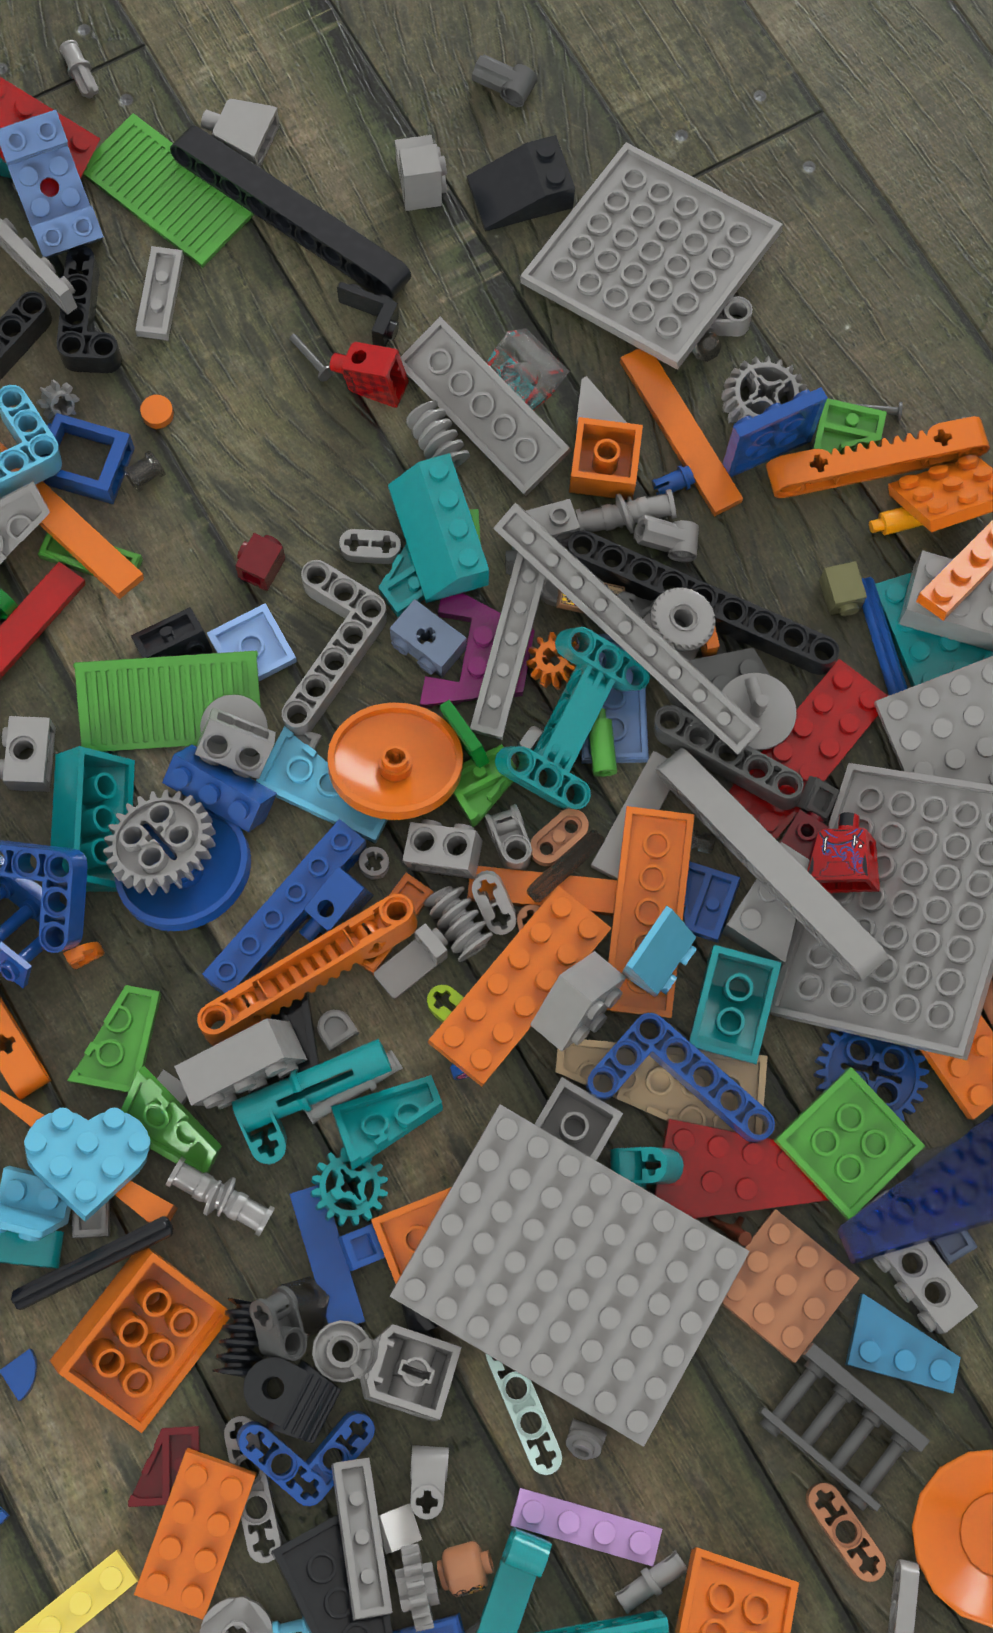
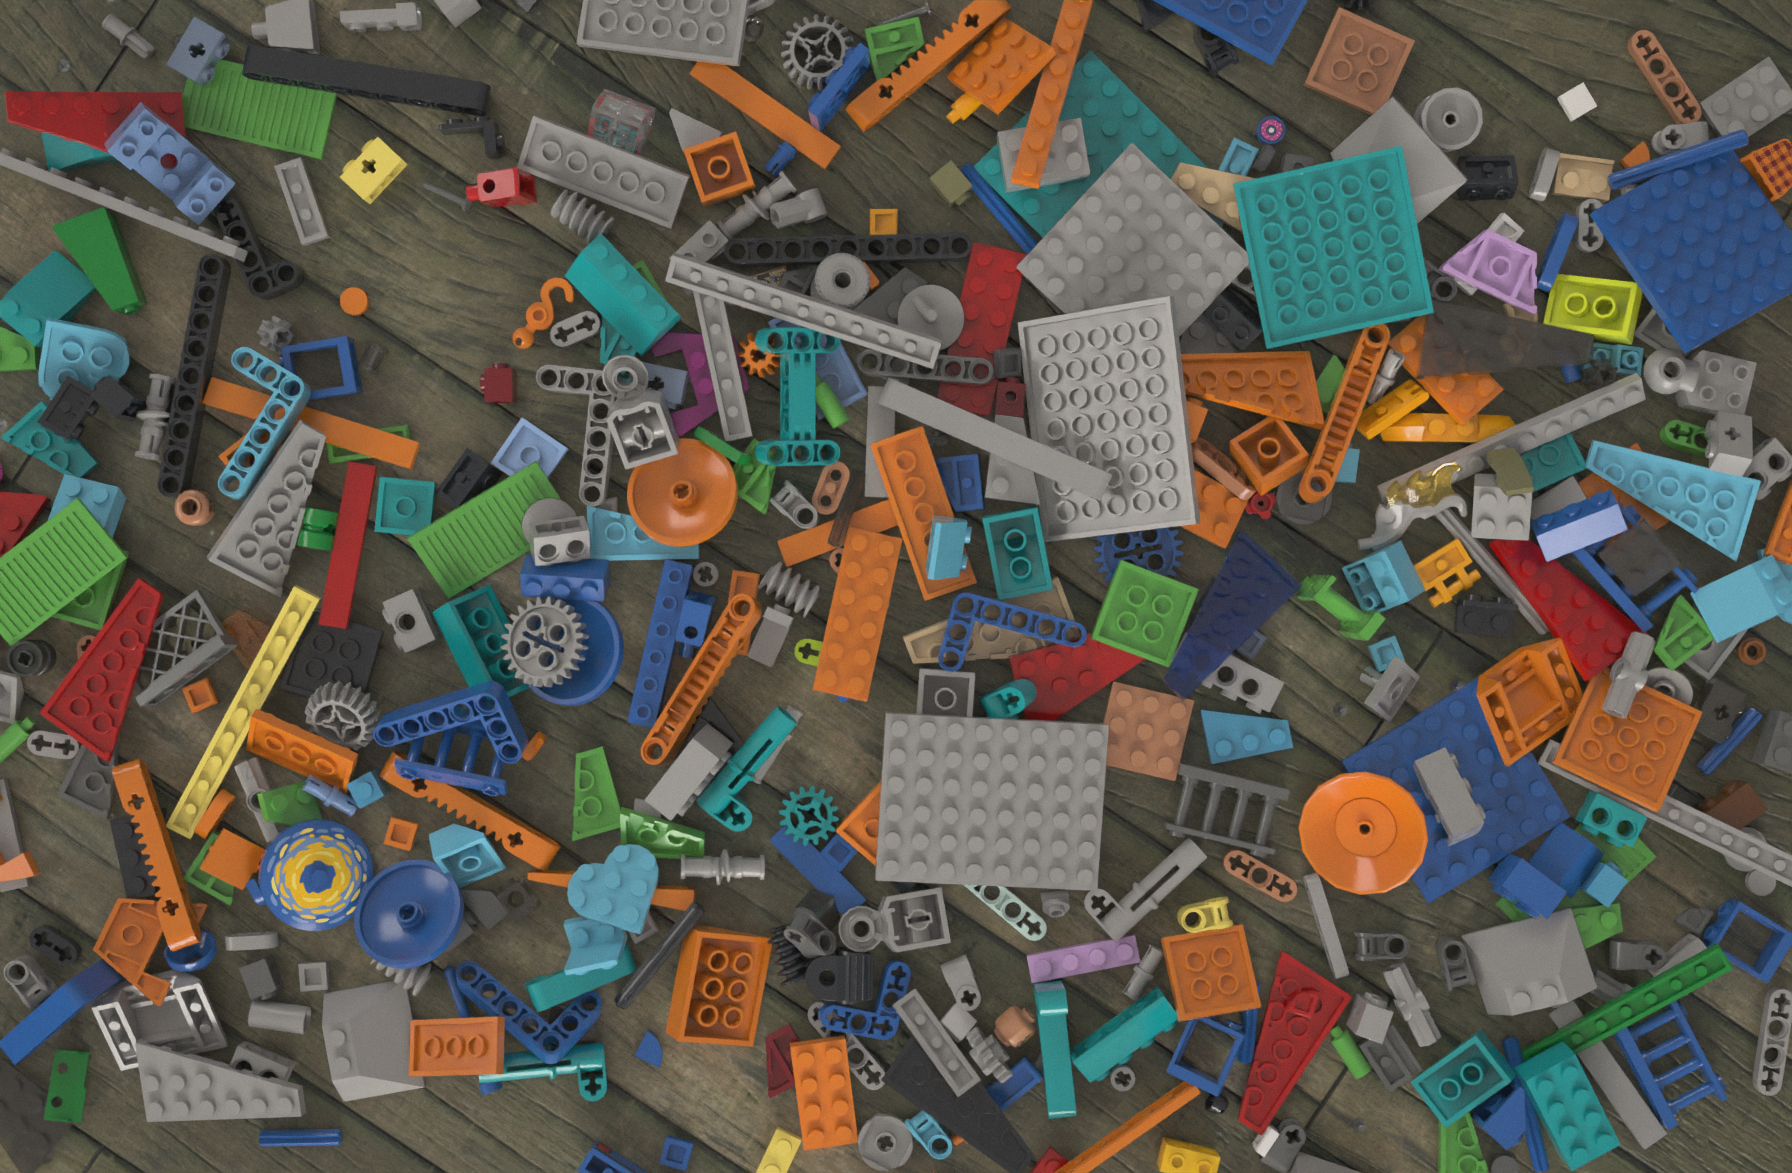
camera: 25 degrees left, 15 degrees up
light grey tile [317,1010,359,1052] -> none
teal wing [331,1075,443,1170] -> none
light grey brick [402,819,483,879] -> none
light grey beam [472,870,517,935] -> none
light grey tile [515,725,543,762] -> none
light grey brick [530,951,626,1051] -> none
copper bar [708,1216,752,1246] -> none
red torso [807,812,880,893] -> none
none -> sand blue brick [166,16,231,87]
none -> light grey plate [340,2,422,32]
none -> light yellow brick [340,137,408,204]
none -> teal plate [374,477,437,535]
none -> orange piece [512,278,575,349]
none -> light grey brick [602,355,680,470]
none -> light orange tile [870,209,898,235]
none -> light grey piece [1083,837,1207,942]
none -> light yellow piece [1177,897,1233,933]

